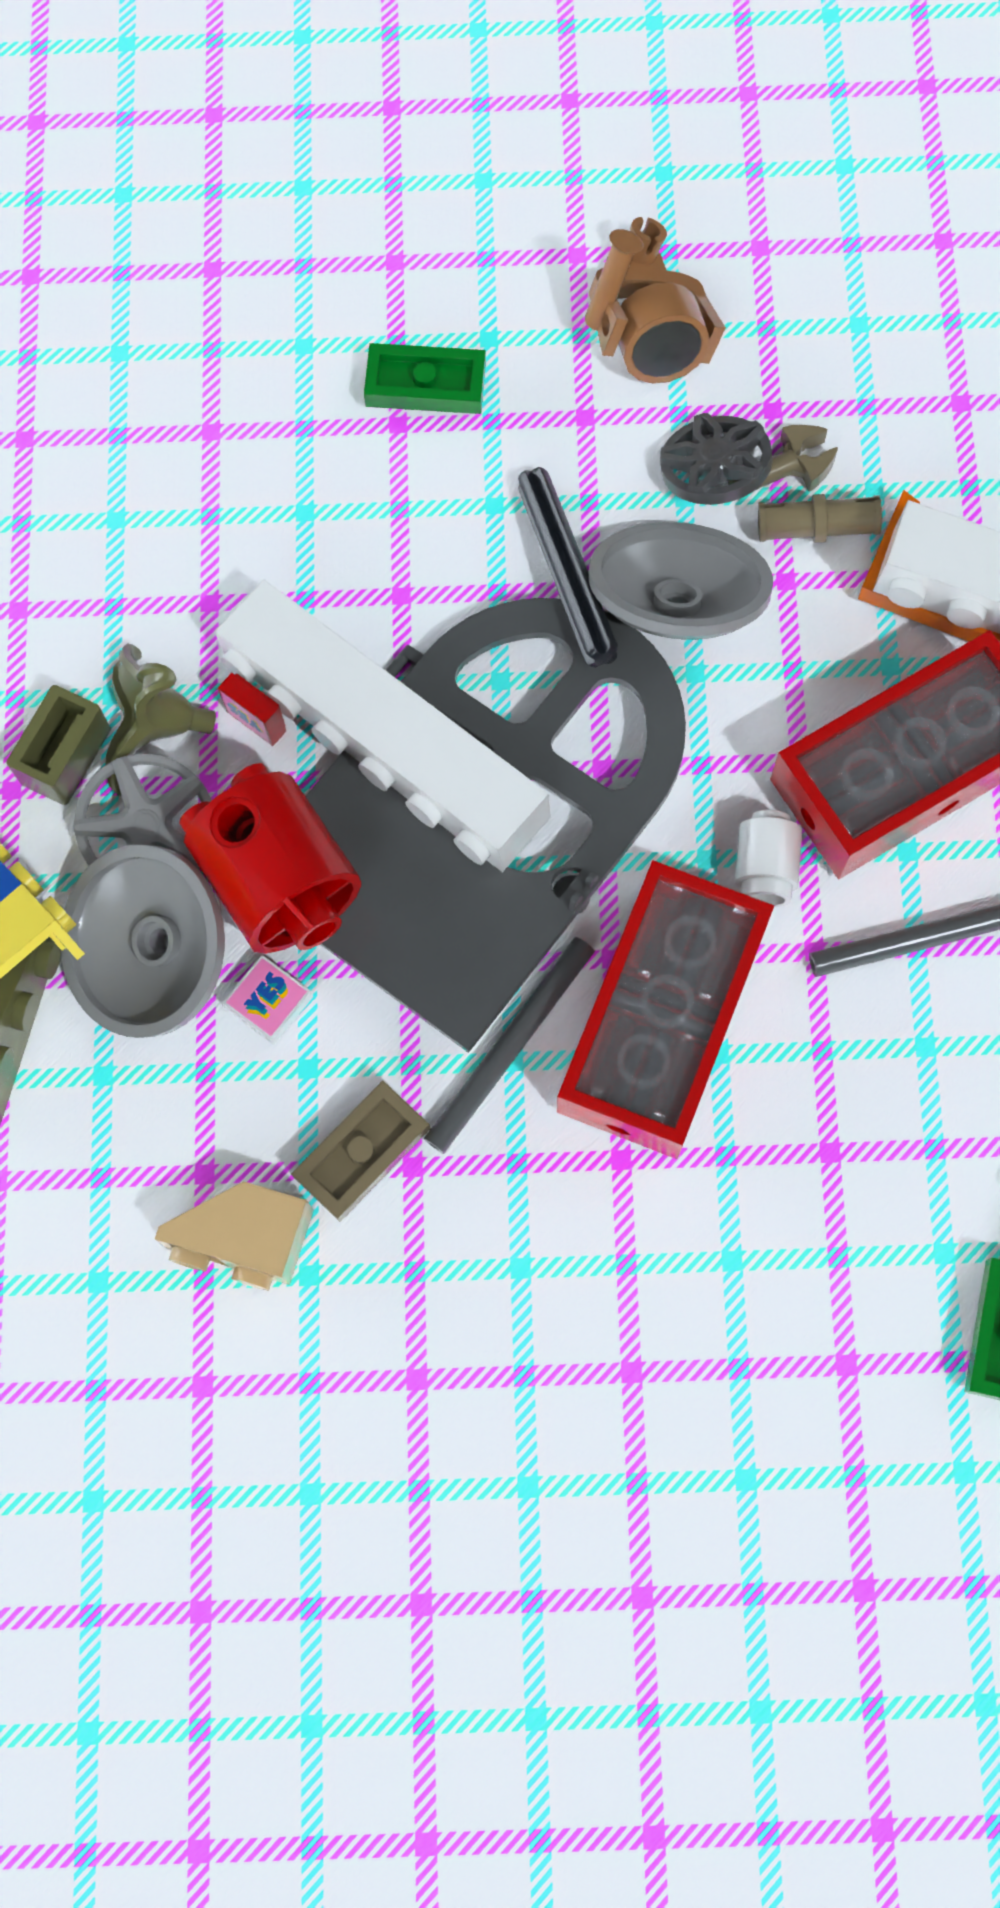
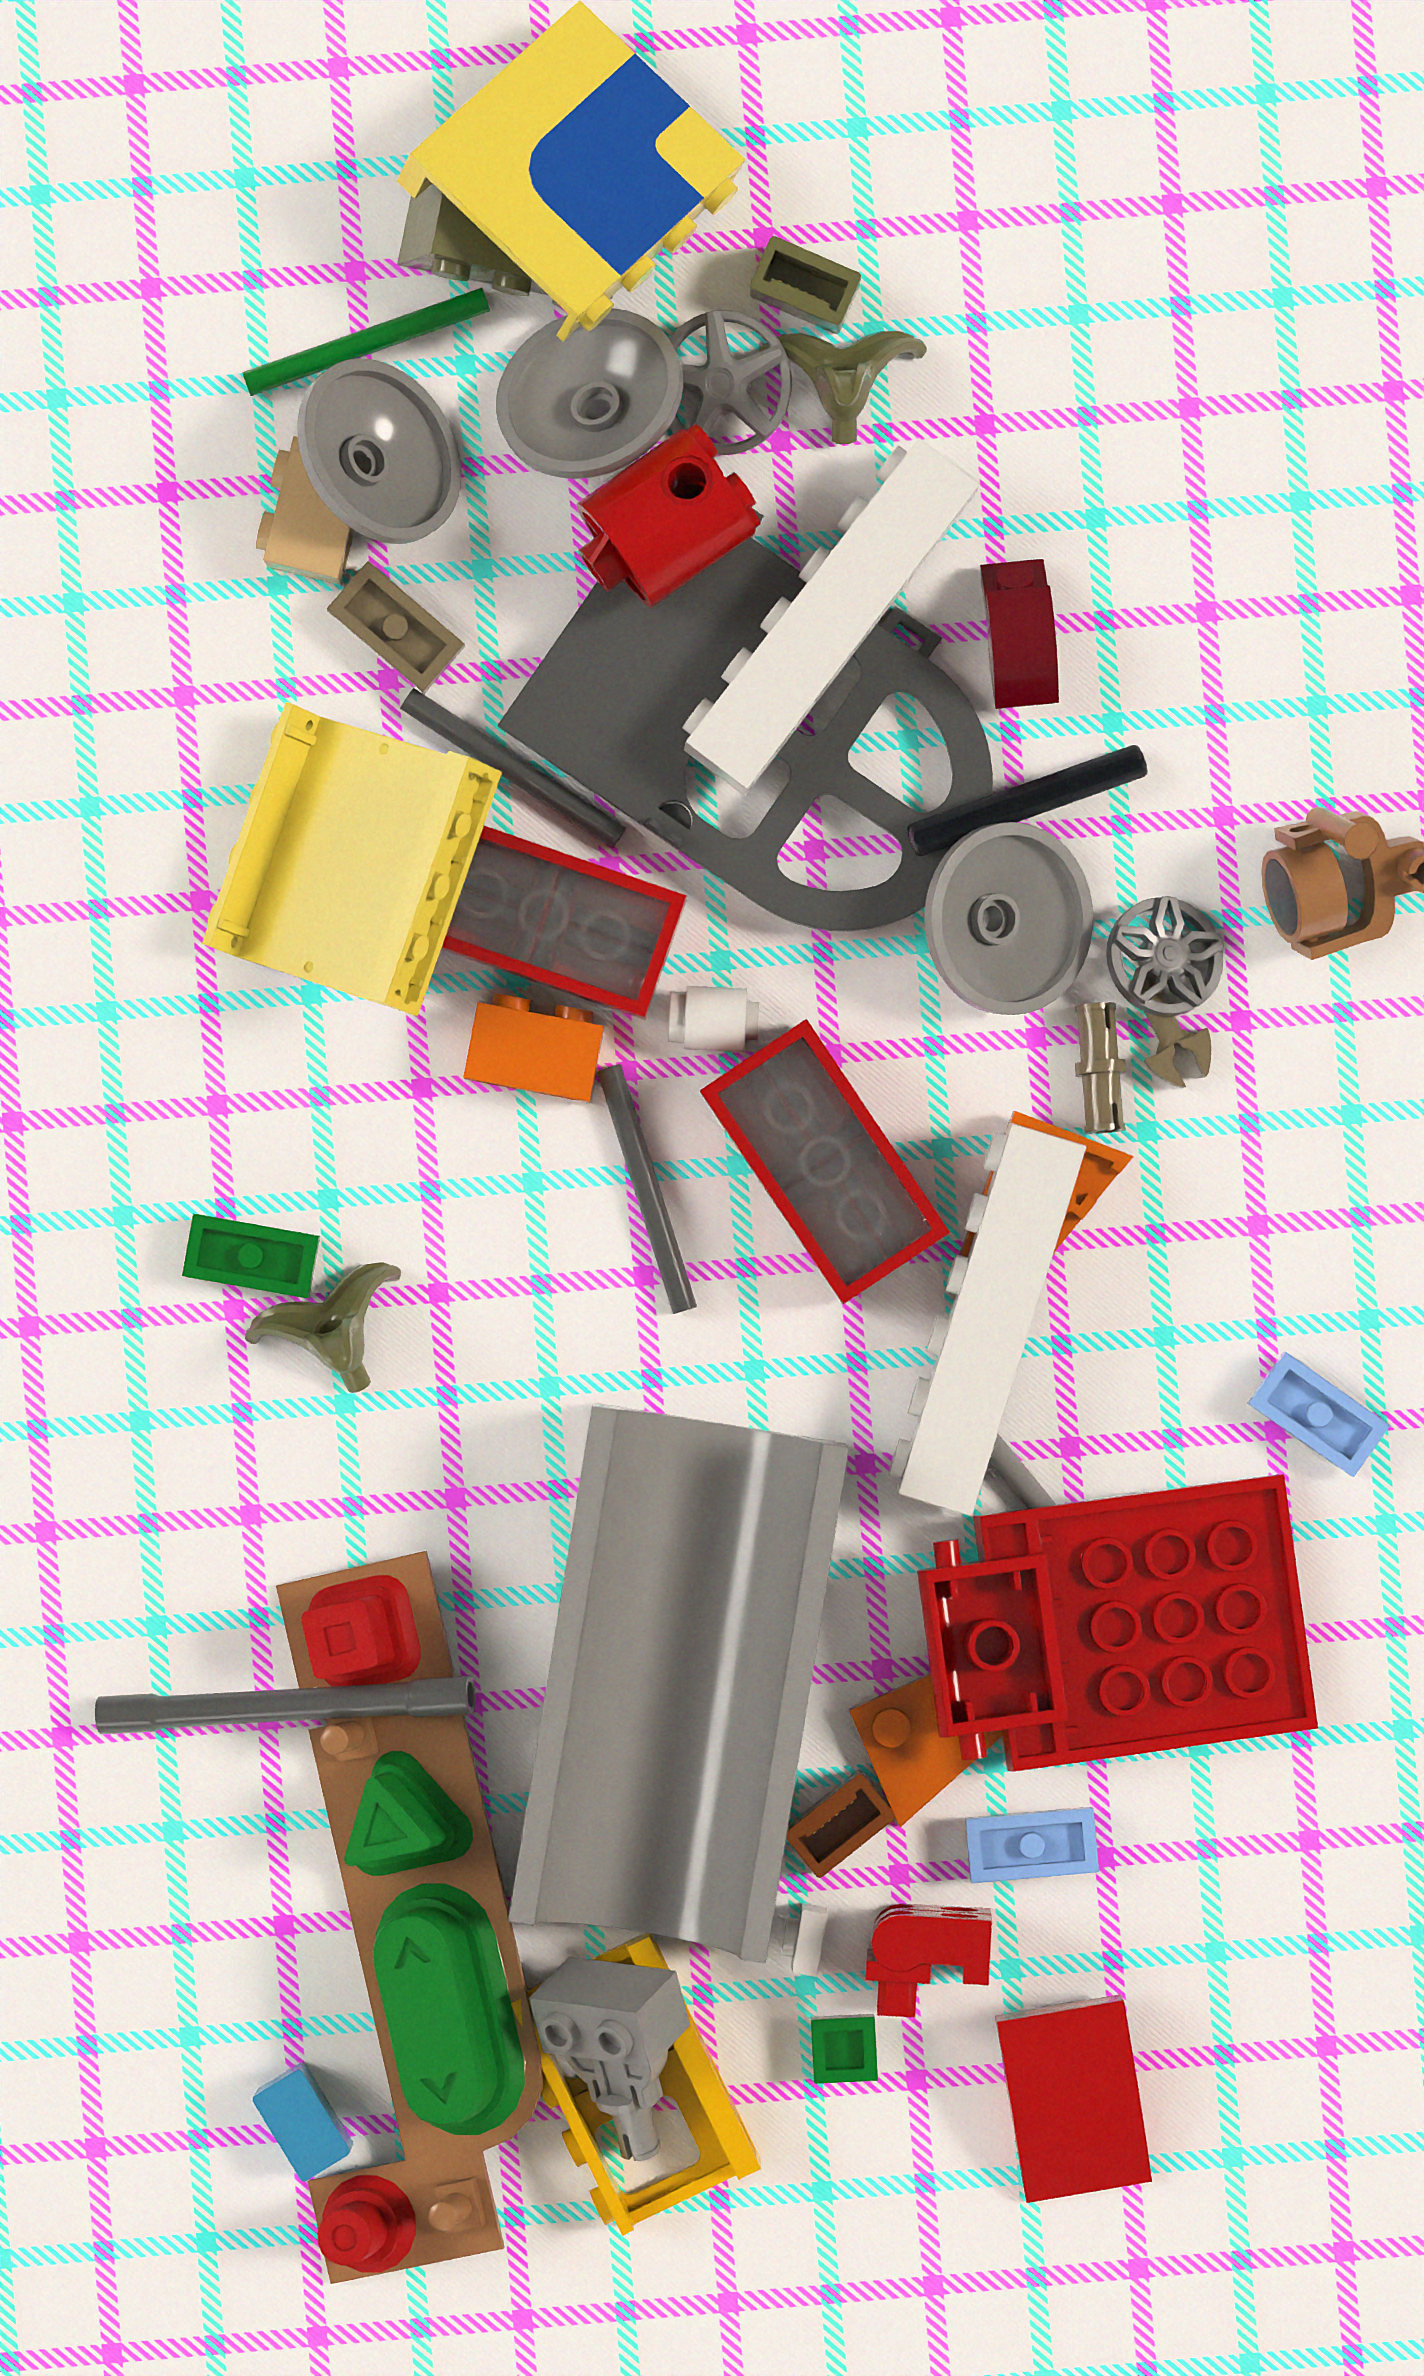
camera: 85 degrees right, 15 degrees up
red tile [218,672,286,746] -> none
tile [222,955,314,1045] -> none
green plate [364,343,486,414] -> none
none -> light yellow panel [202,702,502,1017]
none -> green piece [242,287,490,396]
none -> light grey dish [297,358,461,544]
none -> orange brick [463,993,605,1103]
none -> dark red brick [980,558,1059,709]

